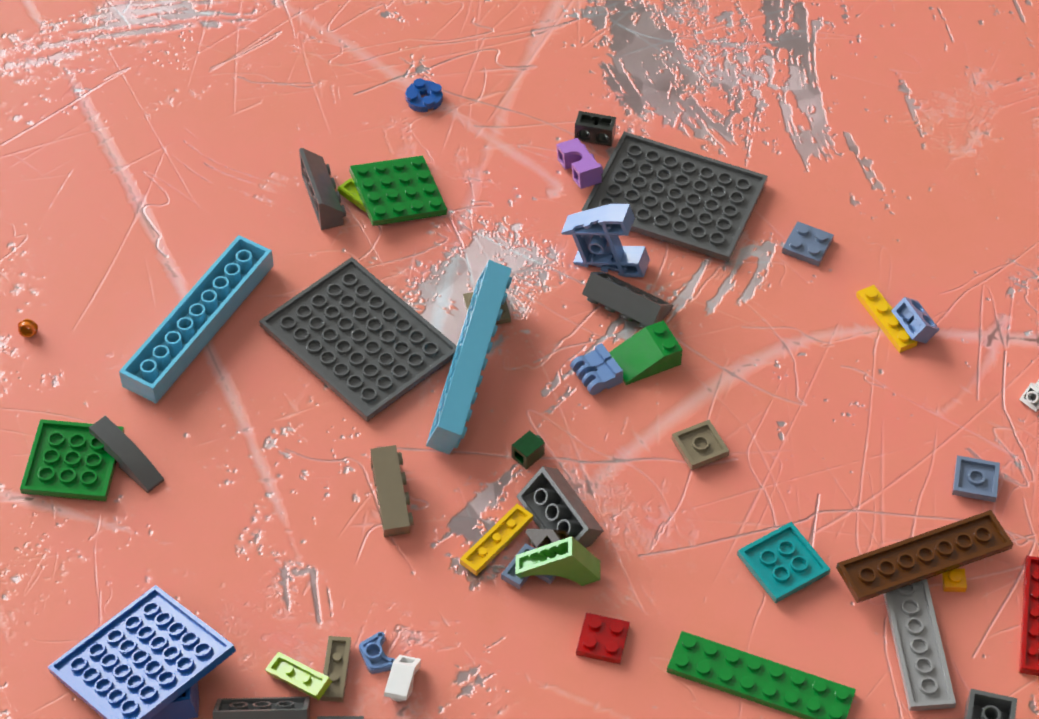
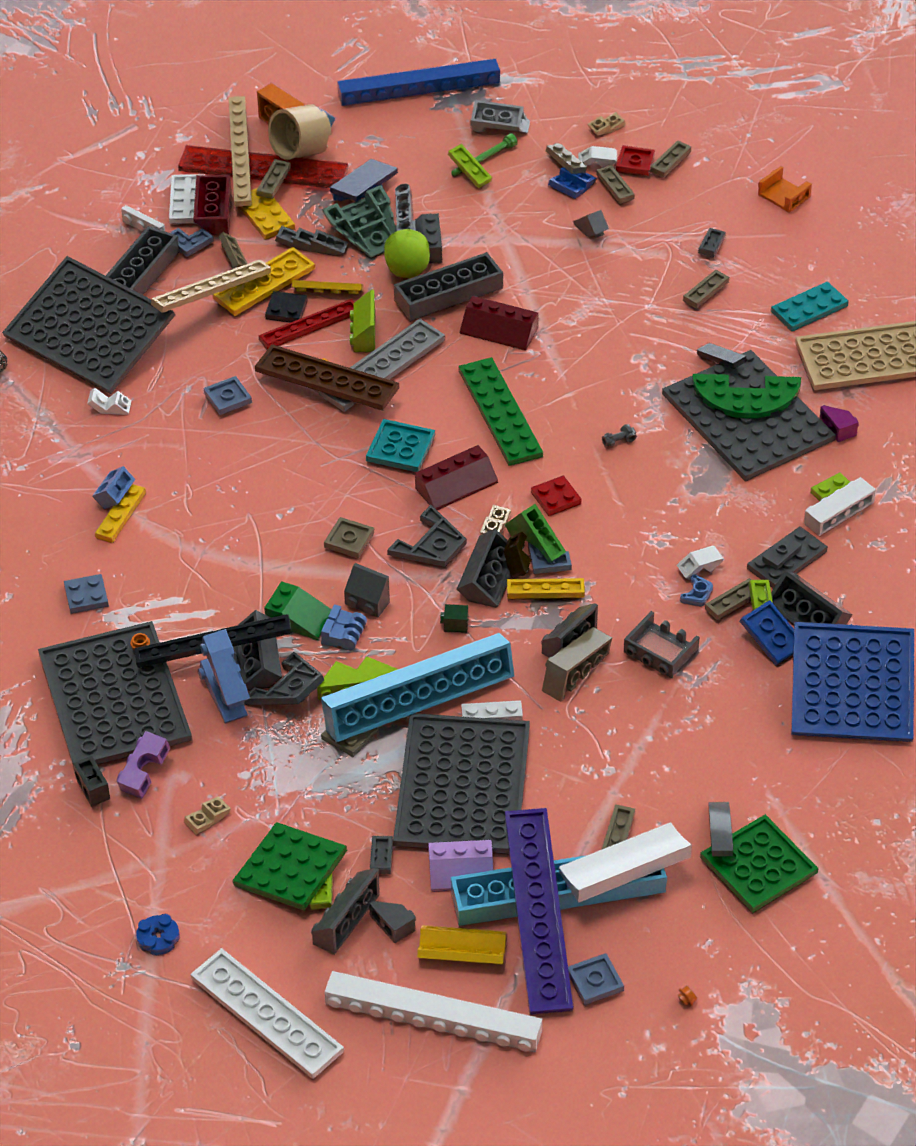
camera: 130 degrees left, 5 degrees down
none -> orange plate [130,633,150,650]
none -> black plate [135,614,292,668]
none -> tan slope [184,796,231,835]
none -> white plate [190,948,344,1079]
none -> dark grey wing [244,652,324,705]
none -> lime slope [317,656,398,700]
none -> white brick [325,971,542,1052]
none -> dark grey slope [344,563,390,617]
none -> lime slope [350,290,375,352]
none -> dark grey slope [369,901,416,943]
none -> dark grey plate [370,836,393,874]
none -> dark grey wing [387,505,467,567]
none -> dark red slope [415,445,498,510]
none -> yellow slope [417,925,507,964]
none -> lavender slope [429,840,493,892]
none -> white plate [461,700,523,721]
none -> tan slope [480,505,511,534]
none -> dark purple plate [504,808,573,1015]
none -> dark grey slope [541,603,598,657]
none -> white arch [559,822,692,903]
none -> sand blue plate [568,953,624,1005]
none -> dark tan plate [602,804,635,849]
none -> dark grey window [624,611,700,678]
none -> blue tile [739,600,794,666]

